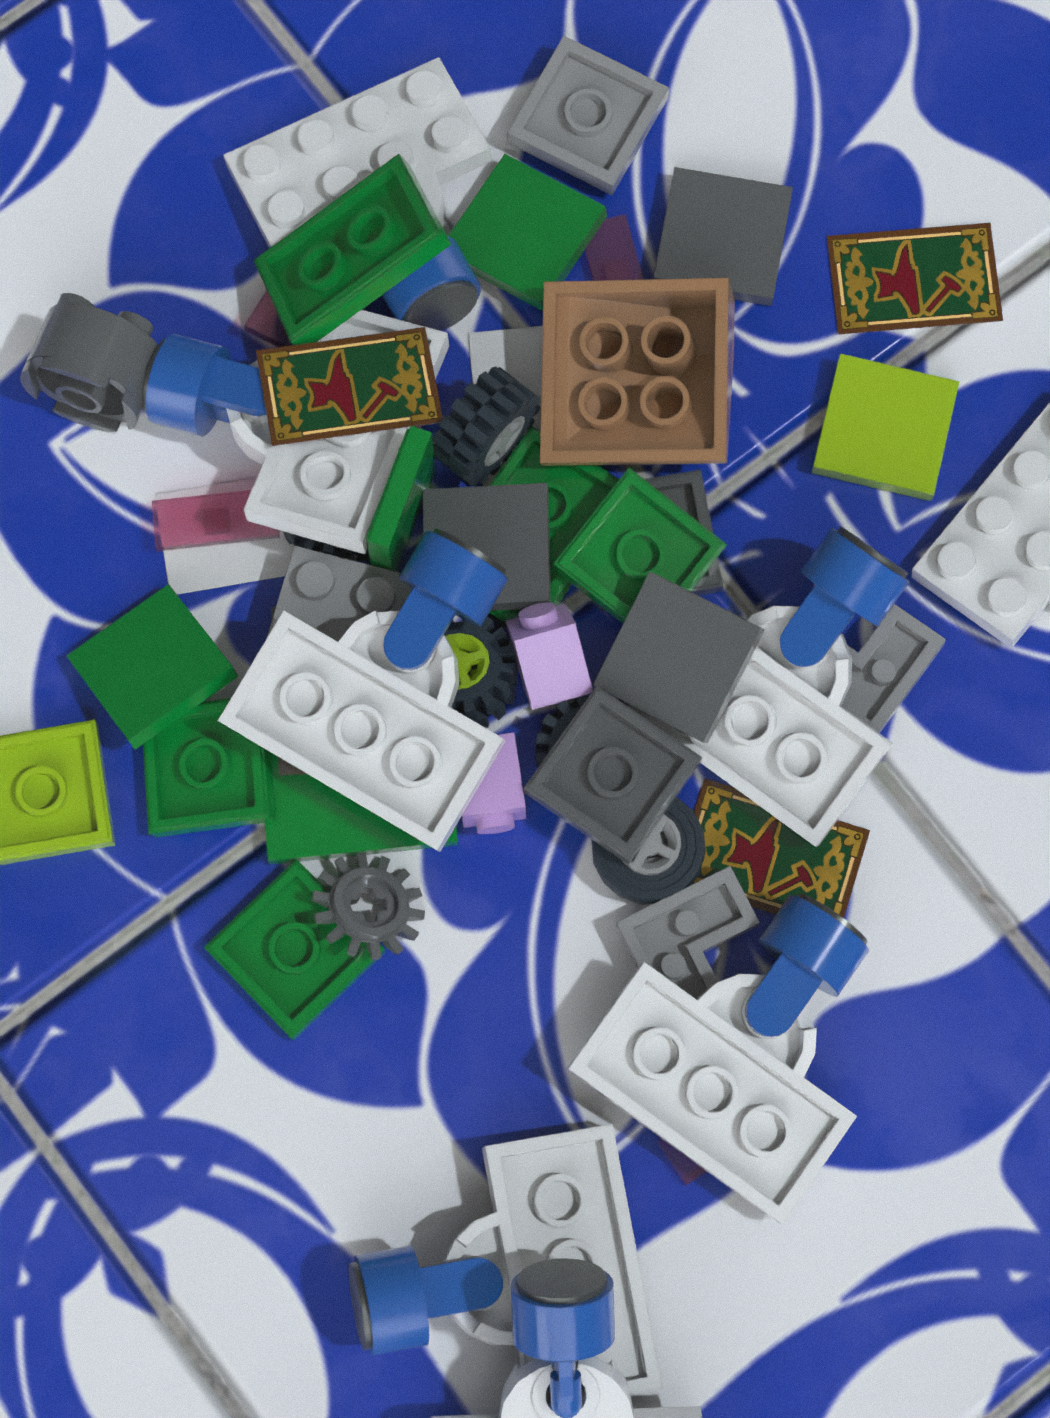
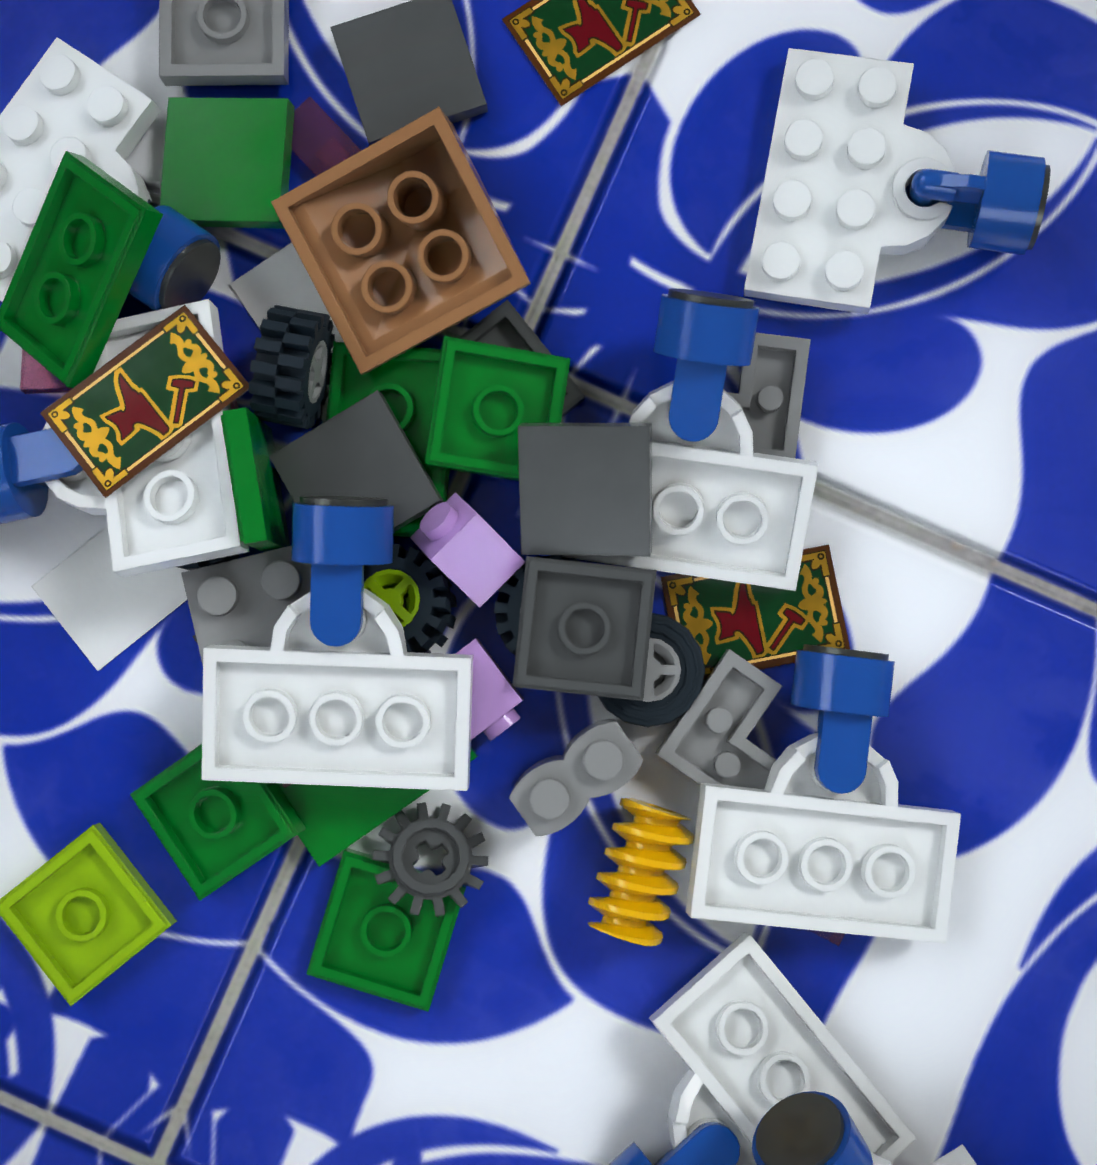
camera: 25 degrees left, 10 degrees up
green tile [67,584,239,750] -> none
clear pink piece [152,490,280,551] -> none
lime tile [811,354,960,501] -> none
none -> light grey brick [509,719,644,836]
none -> yellow piece [587,798,695,946]

